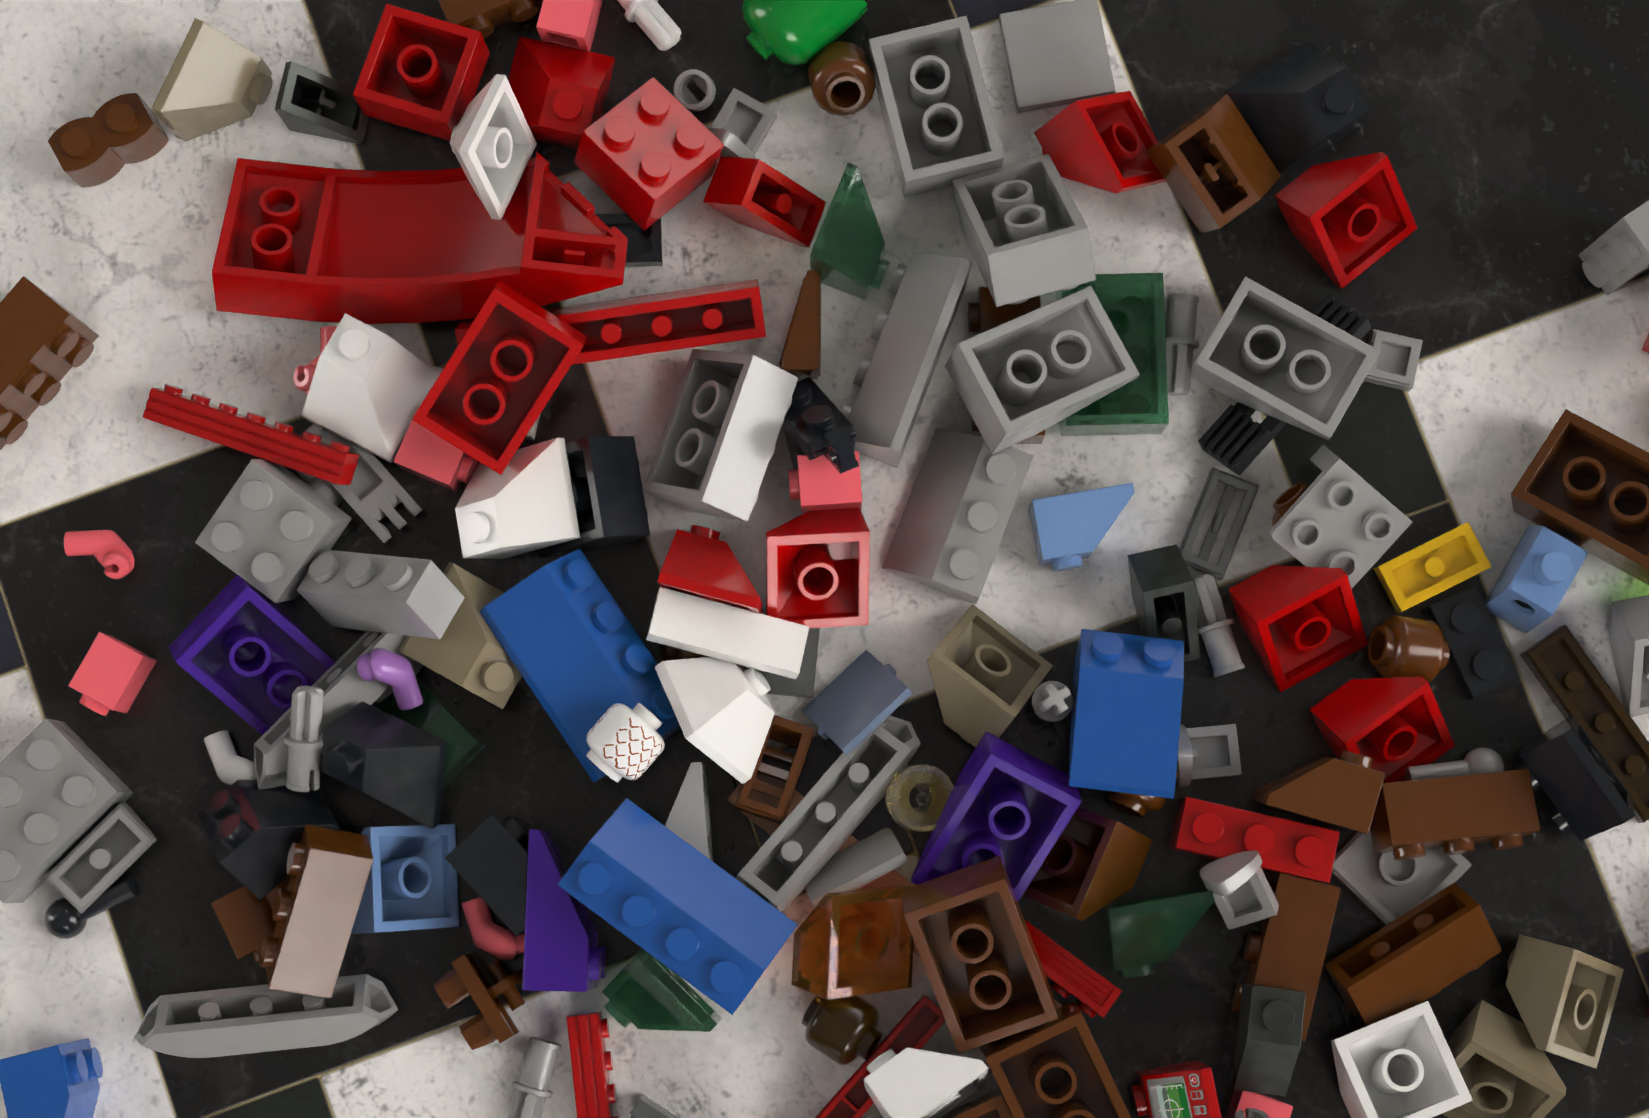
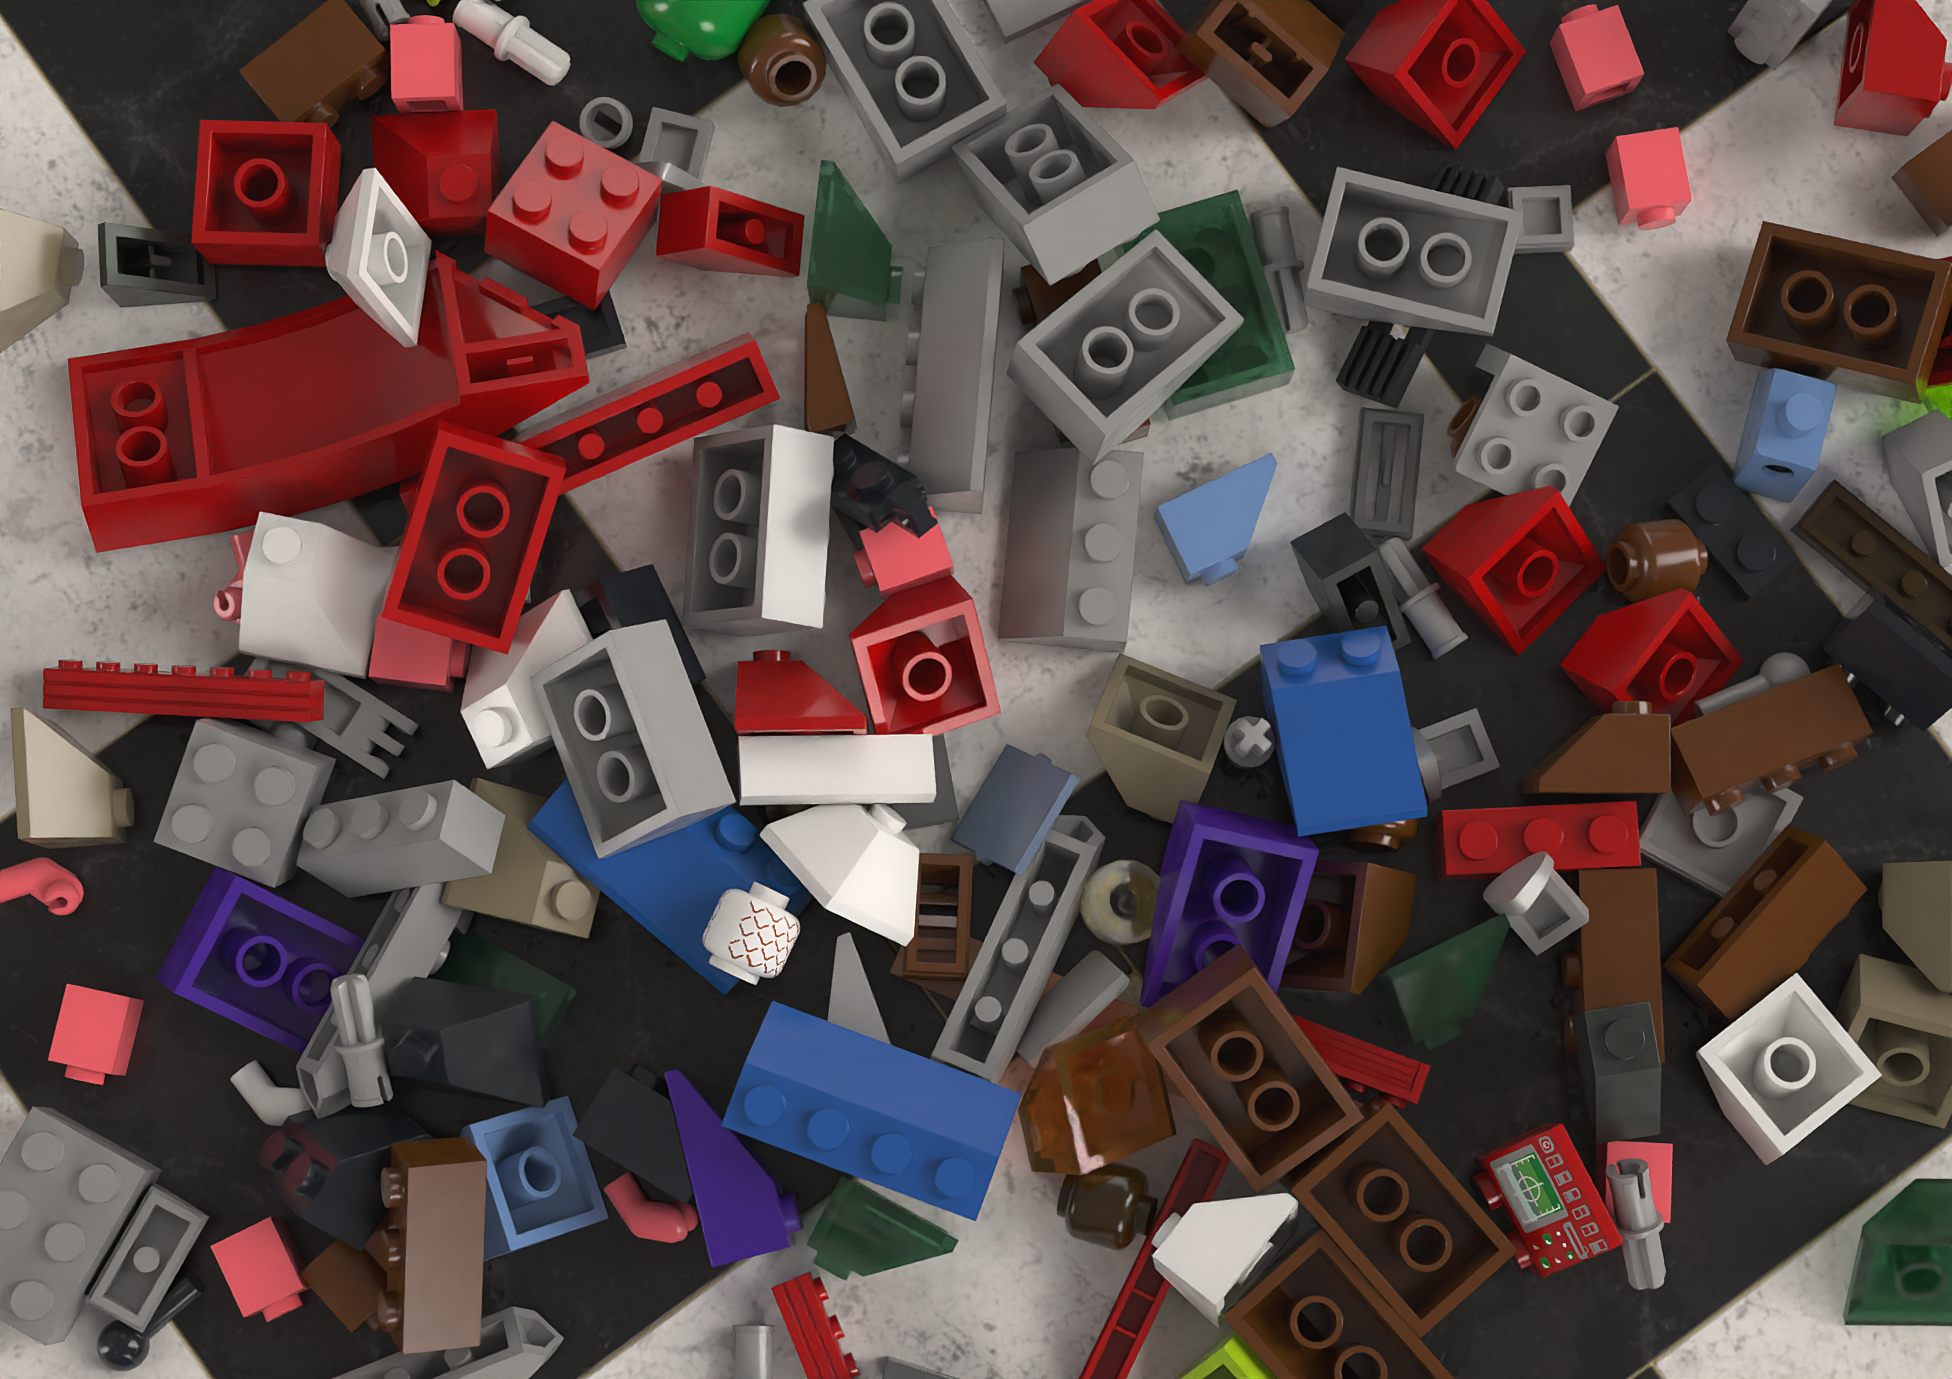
camera: 20 degrees left, 0 degrees up
medium lavender arm [357,648,423,710] -> none
reddish brown hips [434,953,525,1050] -> none
yellow plate [1374,522,1492,614] -> none
none -> slope [10,707,135,849]
none -> coral brick [211,1216,311,1322]
none -> light grey slope [530,619,736,859]
none -> coral brick [1549,4,1644,112]
none -> coral brick [1605,127,1692,230]

